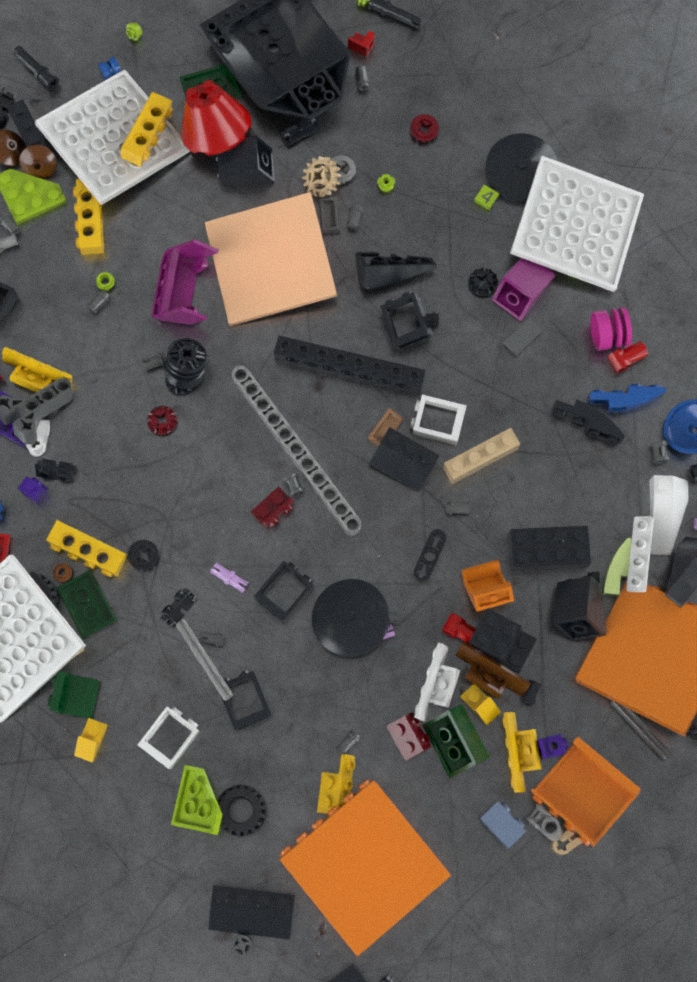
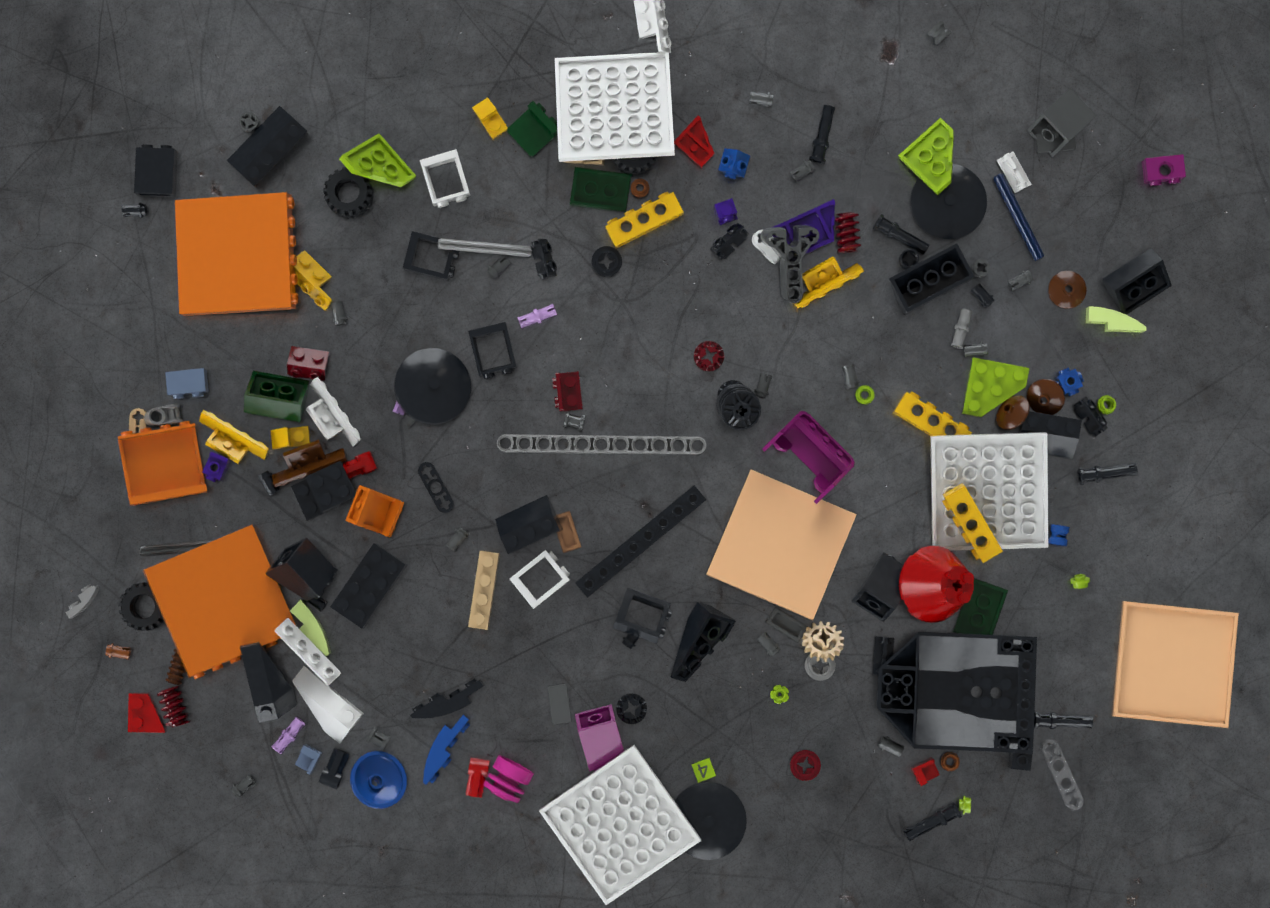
camera: 130 degrees right, 10 degrees up
none -> dark orange plate [940,752,960,771]

